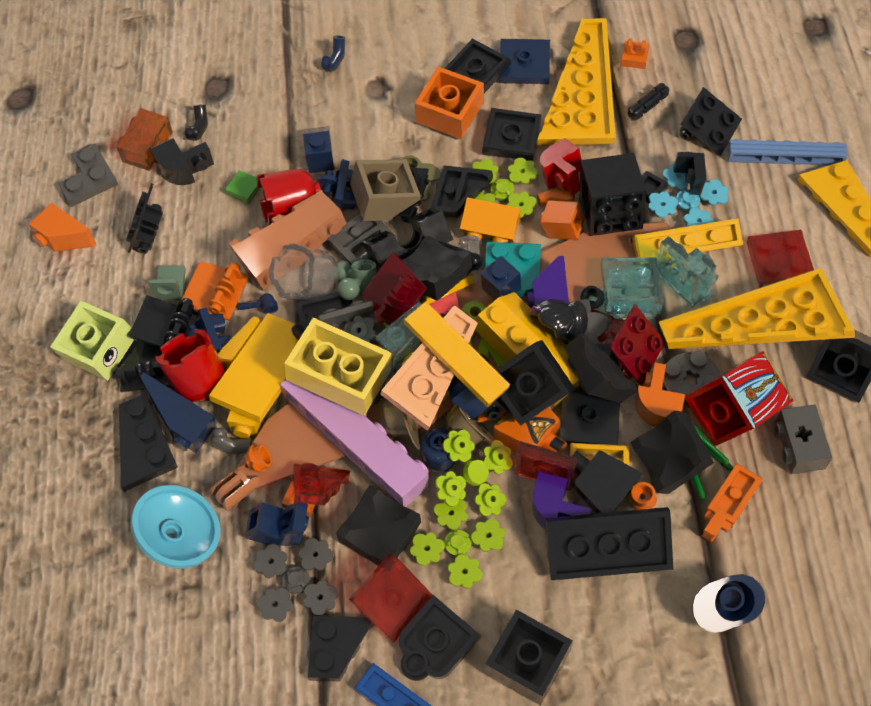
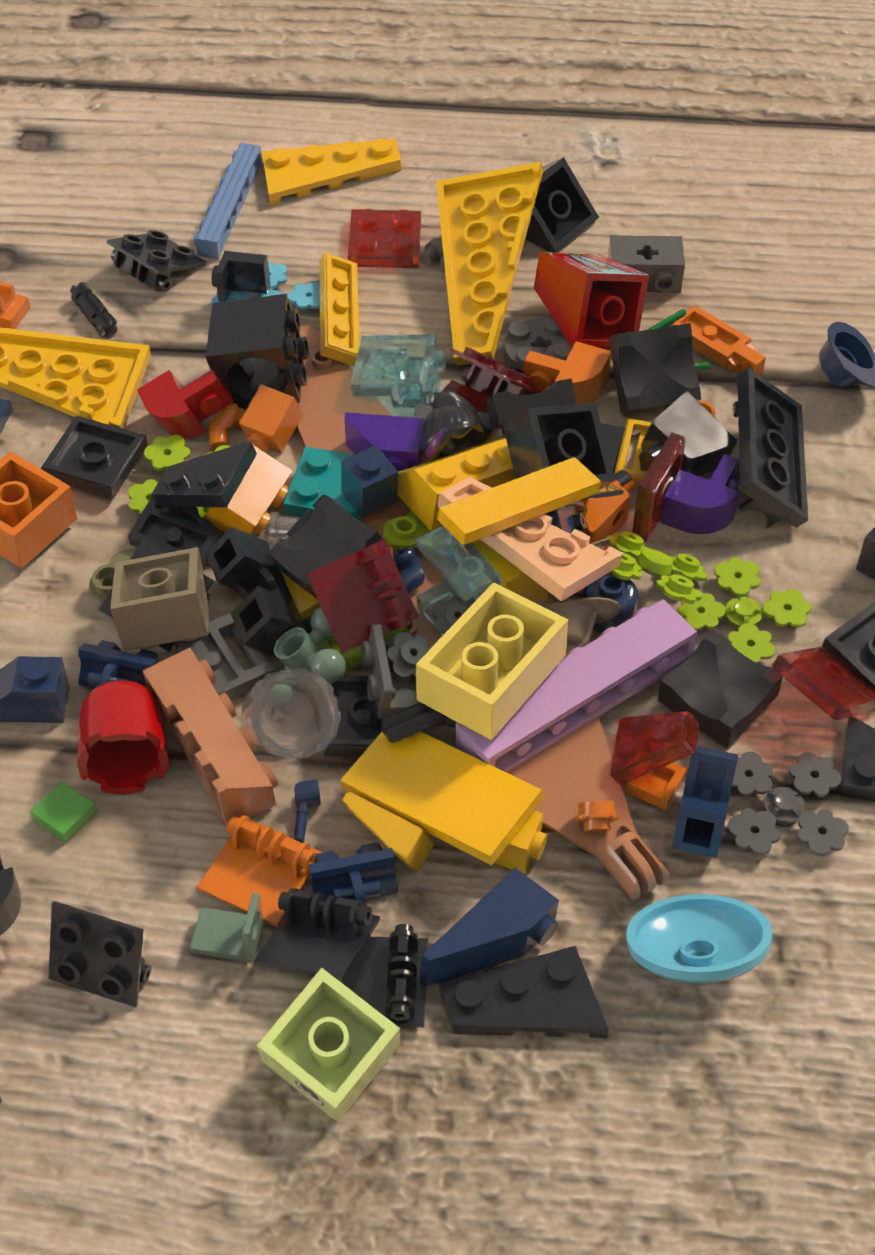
camera: 85 degrees left, 10 degrees down
orange slope [29,203,96,252] -> none
red cylinder [155,329,226,402] -> none
dark grey arm [210,428,252,454] -> none
black hinge [580,285,605,309] -> none
clear light blue plate [654,236,719,307] -> none
none -> black wing [151,442,257,508]

